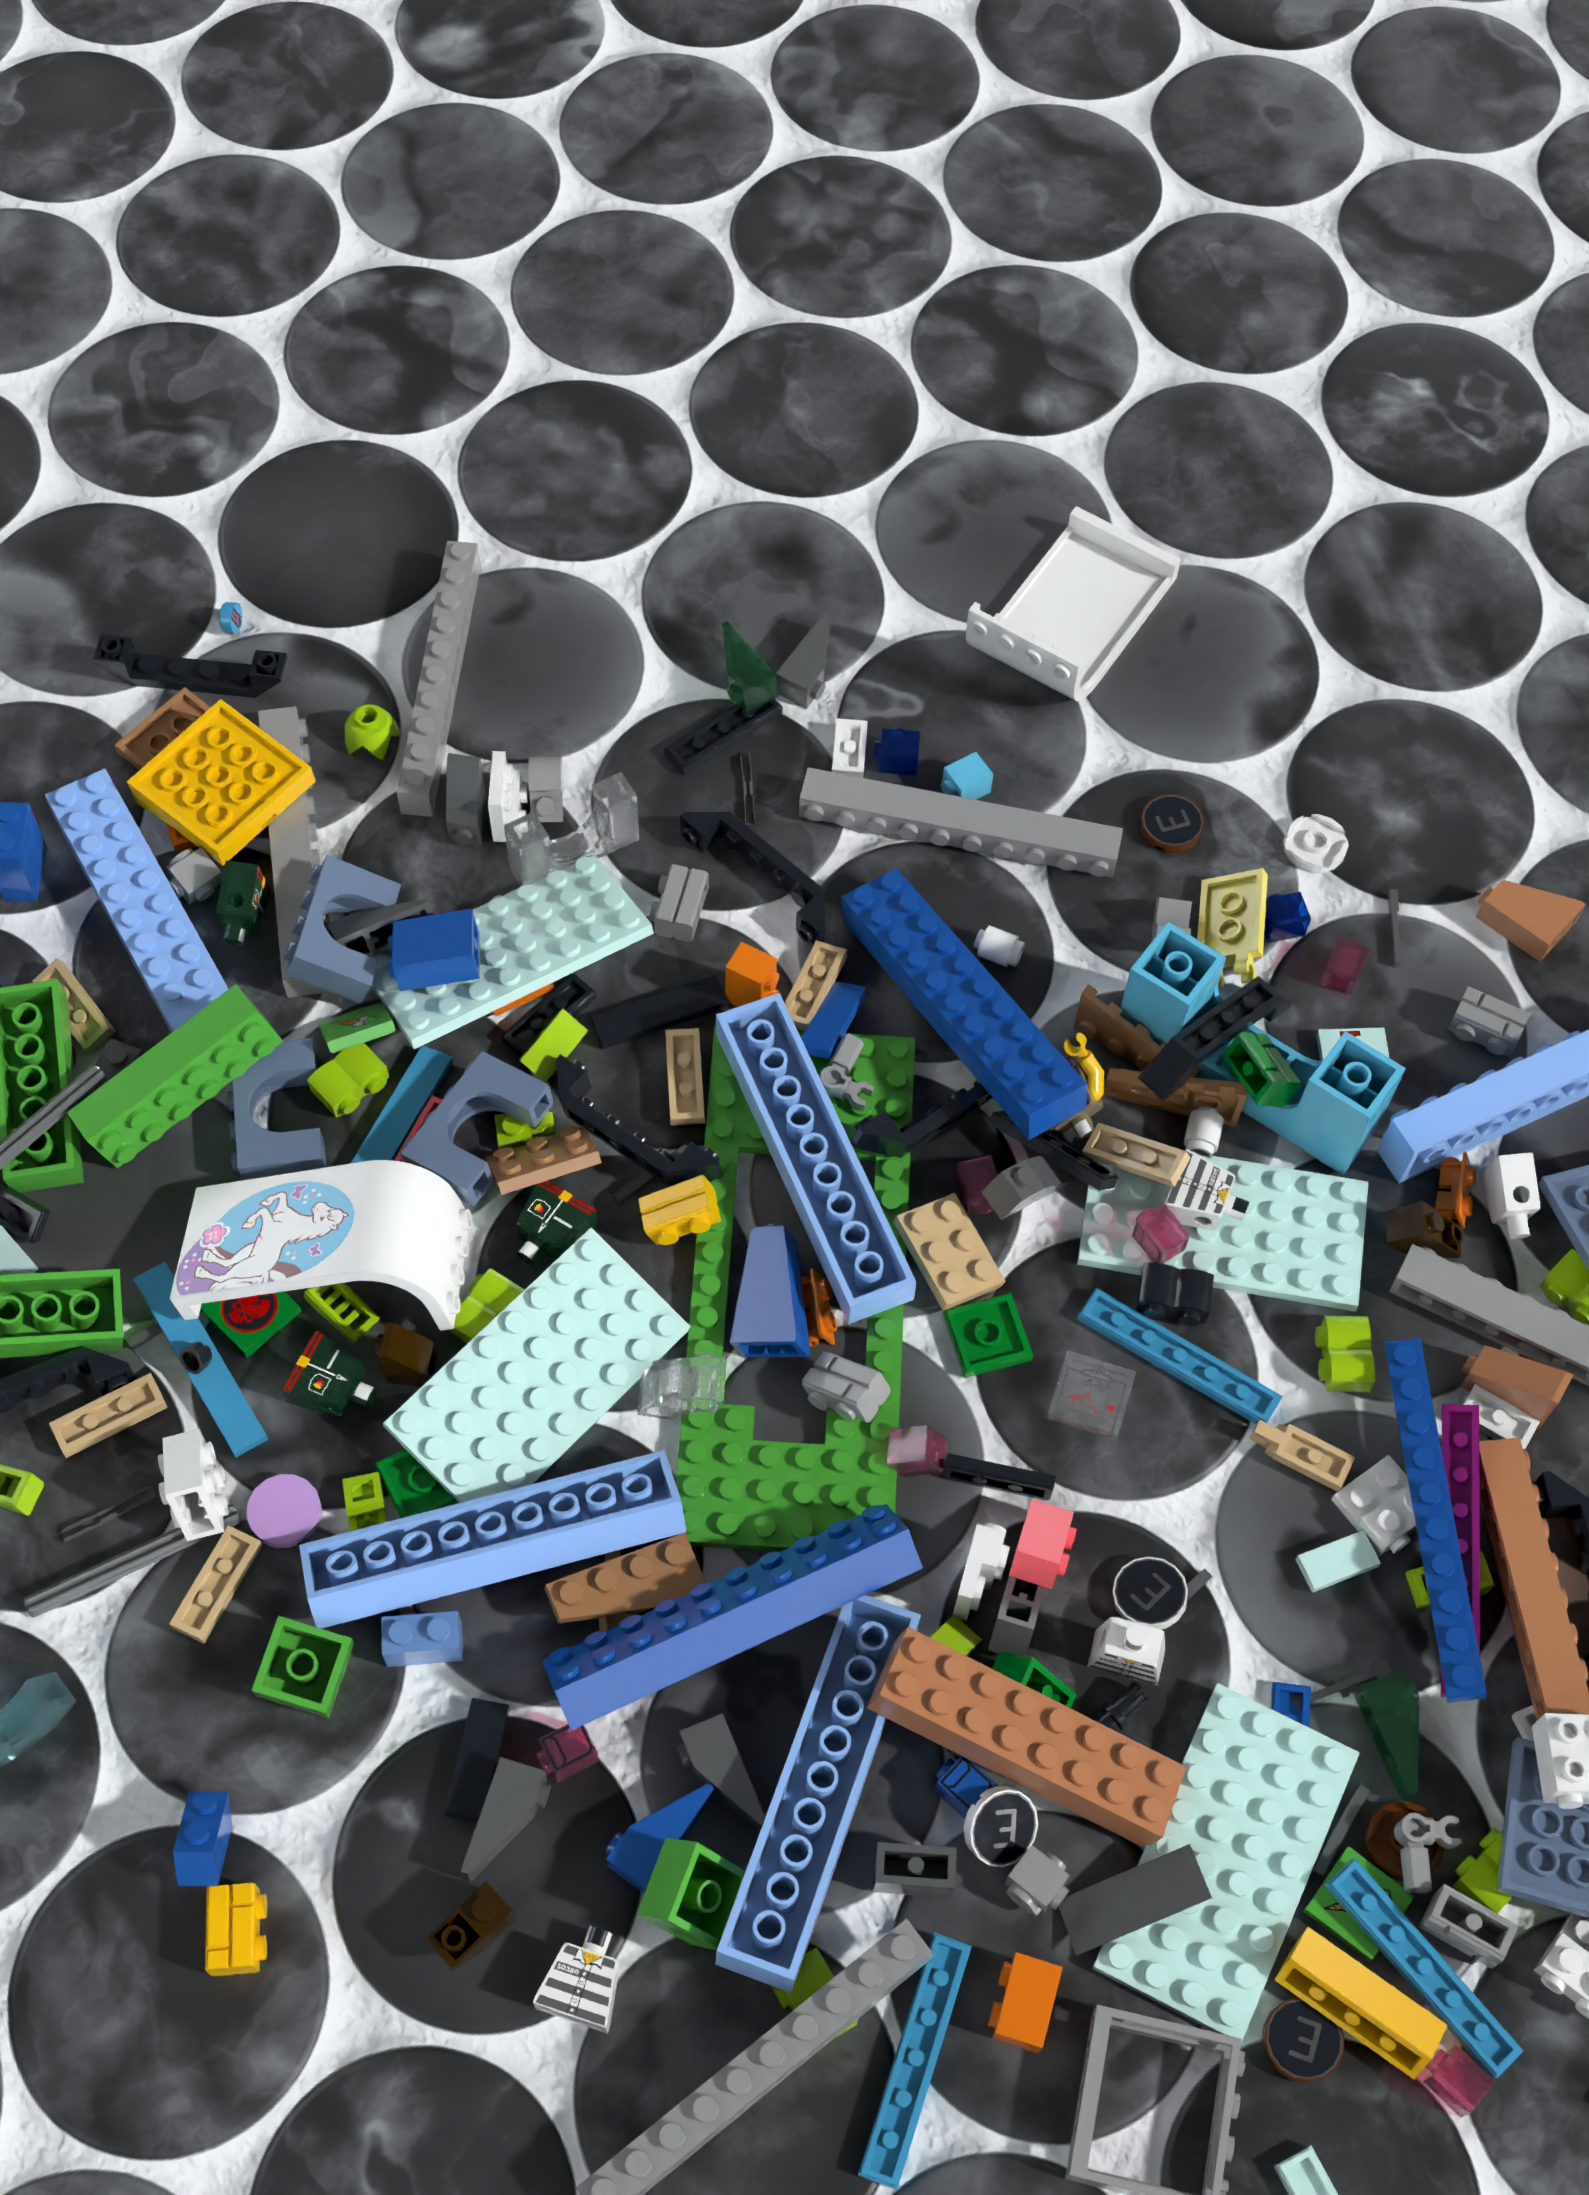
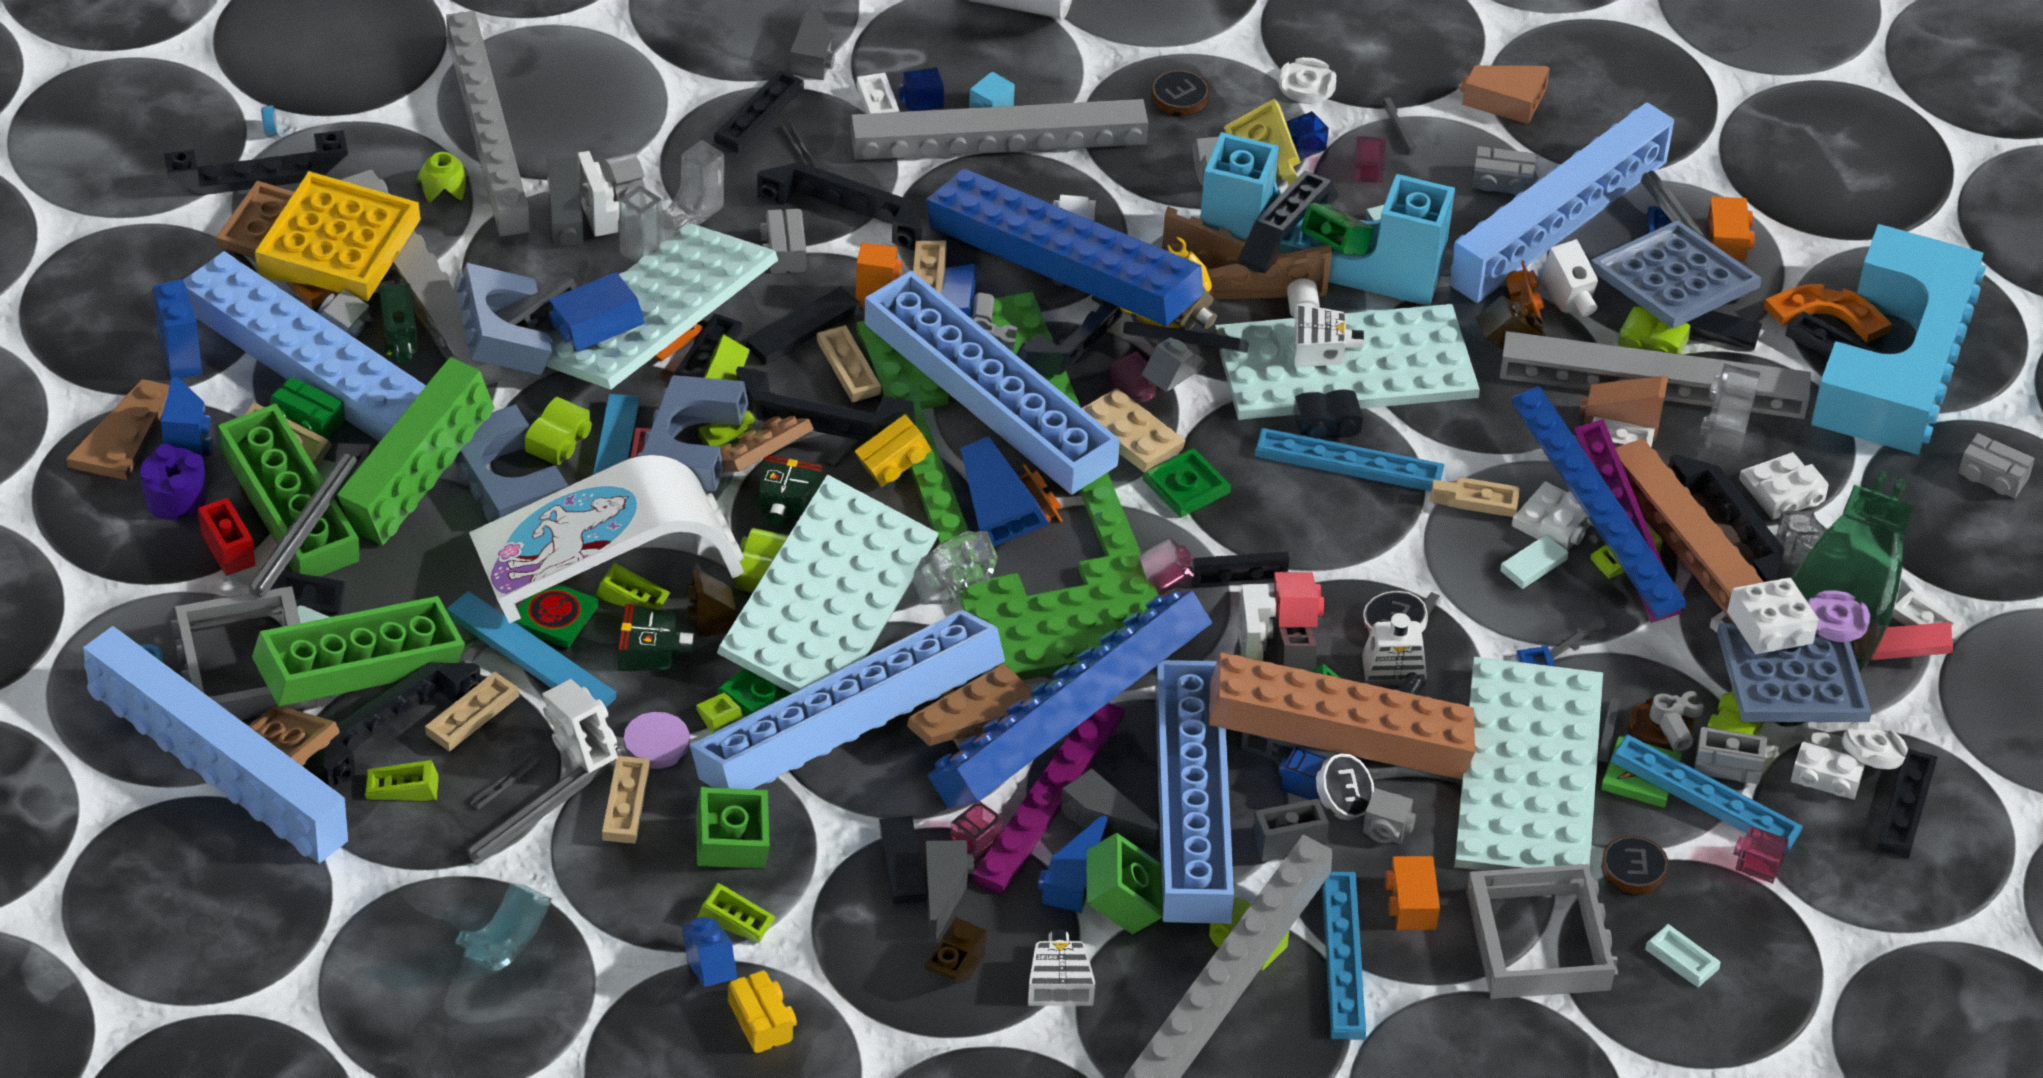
camera: 20 degrees left, 15 degrees down
black hinge [179,1341,212,1374] -> none
bright green tile [317,1002,396,1053] -> none
medium blue brick [381,1611,463,1667] -> none
clear green slope [722,621,779,713] -> none
light grey brick [802,1351,891,1423] -> none
clear tile [1047,1350,1136,1440] -> none
dark grey sticker [1058,1844,1212,1956] -> none
tan plate [1082,1123,1190,1187] -> none
clear pink brick [1132,1203,1190,1264] -> none
yellow brick [1274,1927,1448,2080] -> none
lime brick [1315,1316,1375,1392] -> none
clear green slope [1354,1670,1420,1801] -> none
none -> green brick [270,376,345,439]
none -> lime slope [697,883,776,943]
none -> magenta plate [973,702,1125,895]

